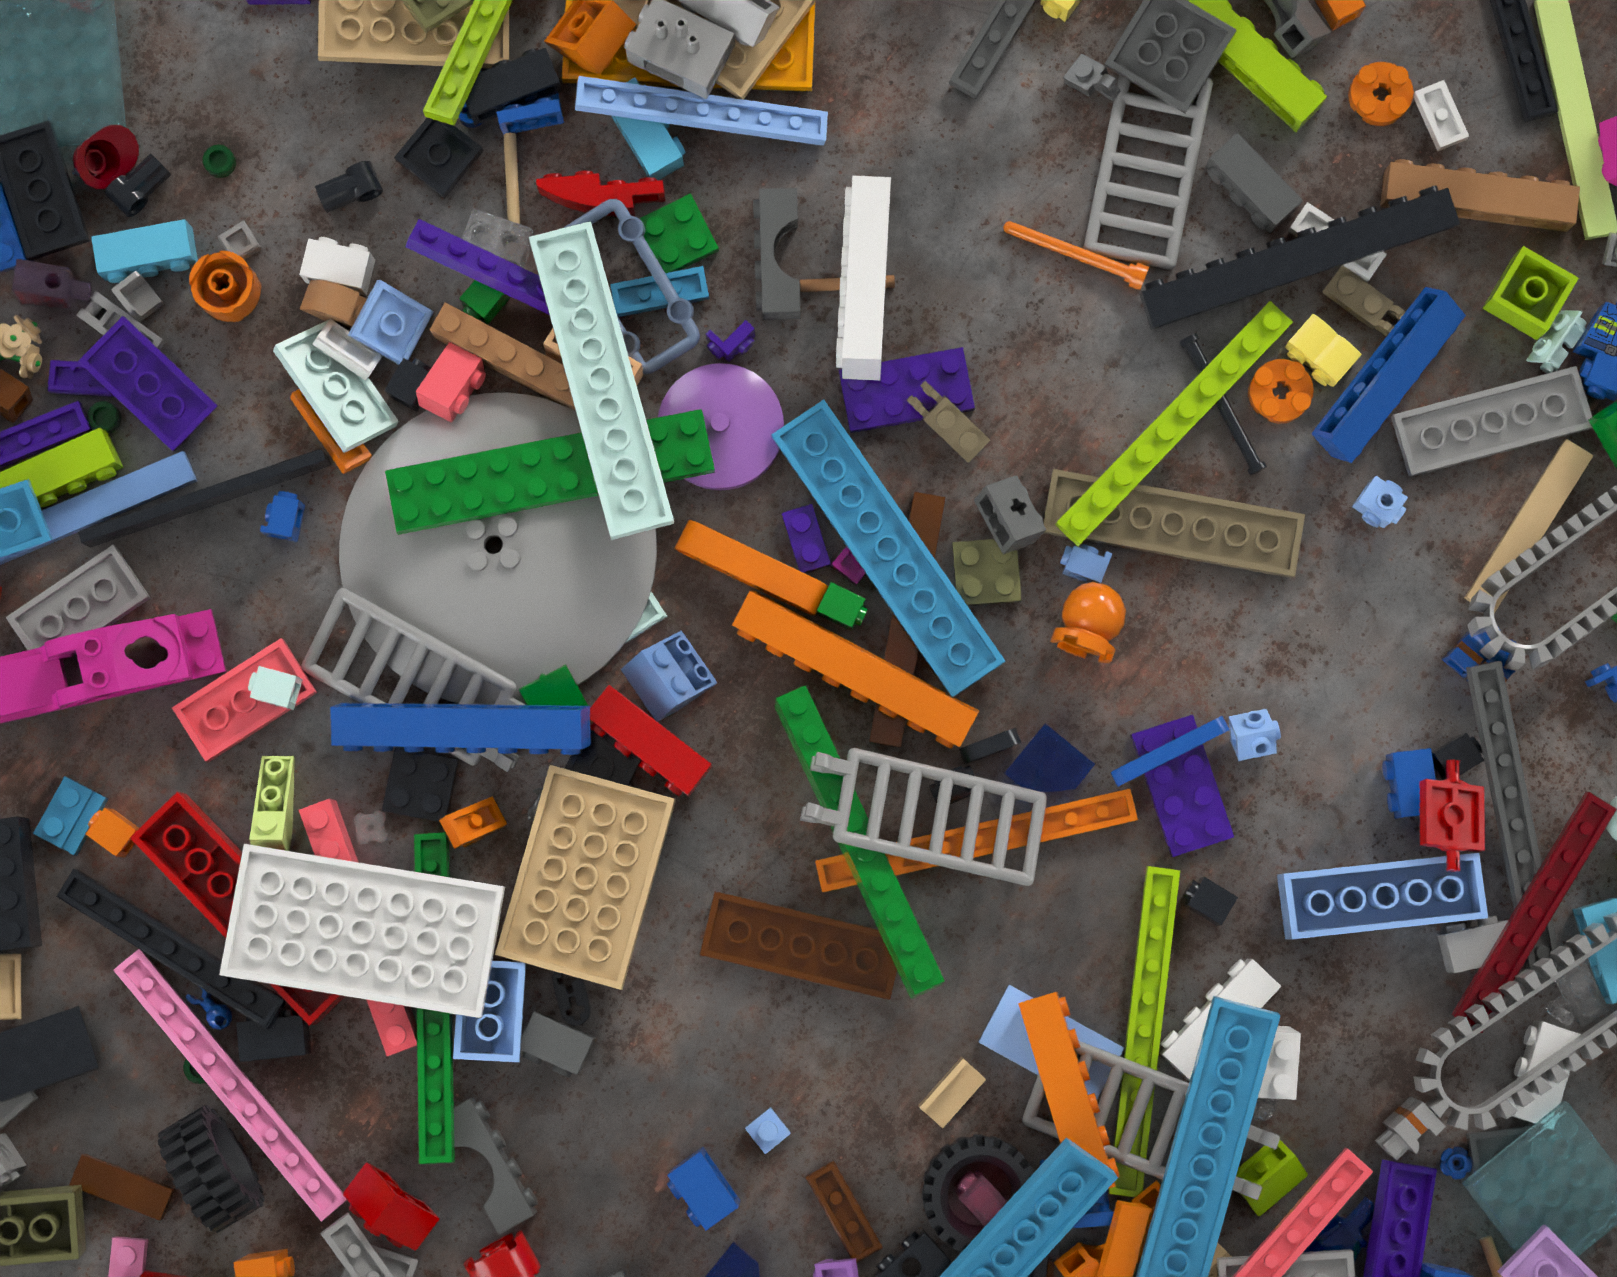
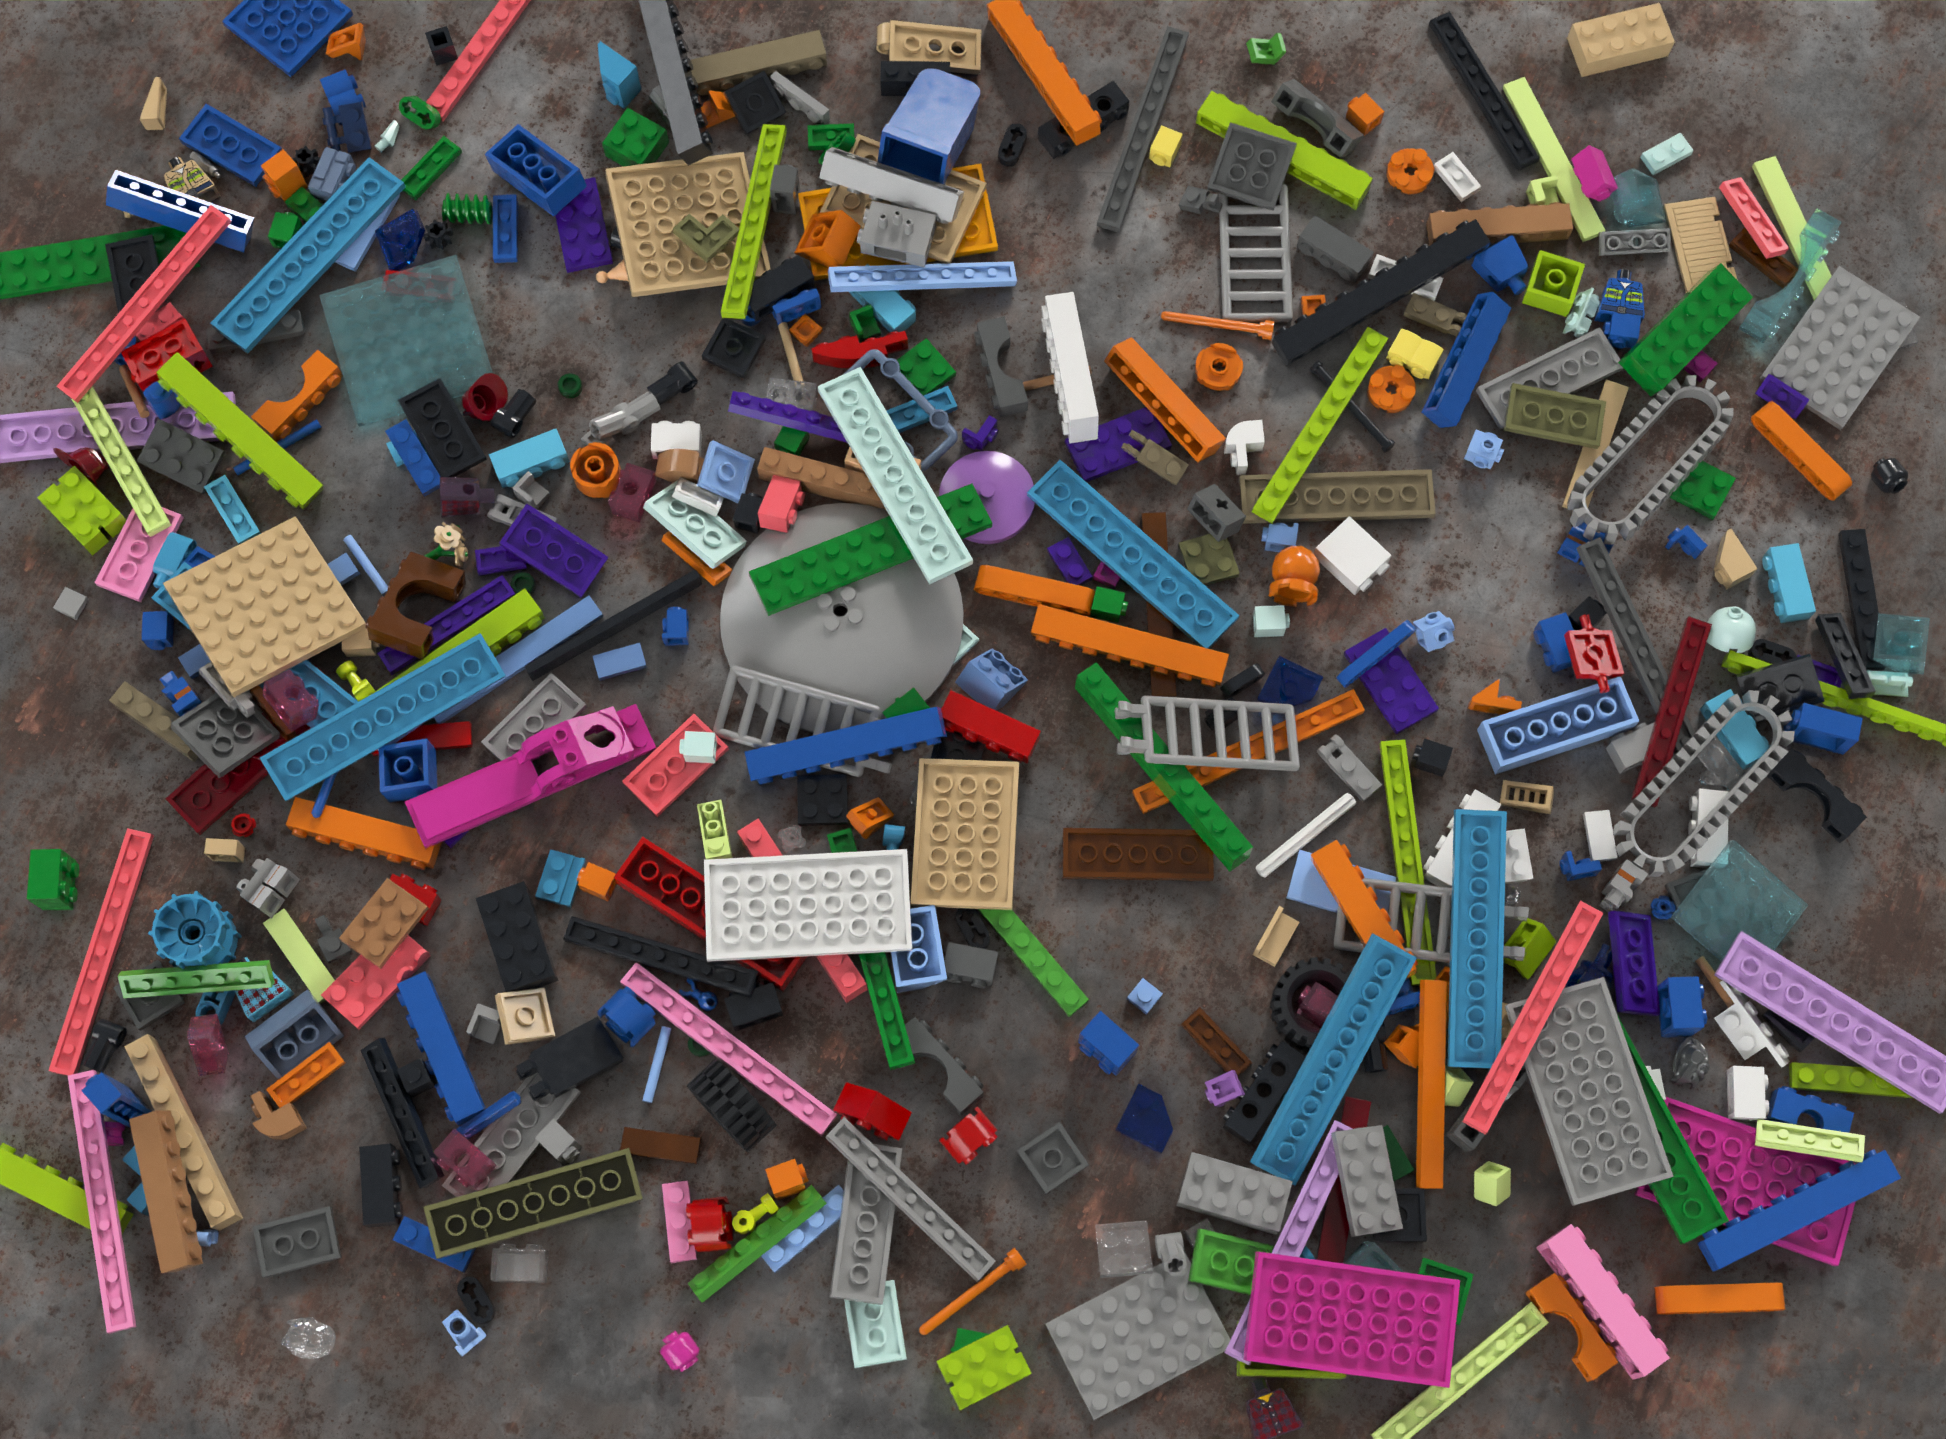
camera: 15 degrees left, 10 degrees down
none -> light grey piece [589,391,661,440]
none -> medium blue tile [593,643,647,681]
none -> light nougat piece [596,259,629,284]
none -> blue brick [597,986,656,1047]
none -> clear pink brick [608,463,657,523]
none -> light blue bar [642,1026,671,1103]
none -> orange tile [789,314,823,347]
none -> green panel [849,304,881,344]
none -> dark azure leg [883,824,905,850]
none -> bright green plate [977,909,1089,1018]
none -> orange brick [1104,337,1226,463]
none -> orange plate [1195,343,1243,391]
none -> white brick [1224,420,1265,475]
none -> light aqua brick [1253,605,1290,637]
none -> white axle [1256,793,1356,877]
none -> orange tile [1301,295,1326,316]
none -> white brick [1314,516,1391,595]
none -> light grey plate [1317,734,1382,803]
none -> orange slope [1467,679,1522,715]
none -> blue torso [1472,235,1528,295]
none -> tan slope [1500,780,1554,814]
none -> olive plate [1503,383,1606,449]
none -> yellowish green panel [1526,175,1559,205]
none -> blue bracket [1560,851,1602,881]
none -> white tile [1583,810,1618,862]

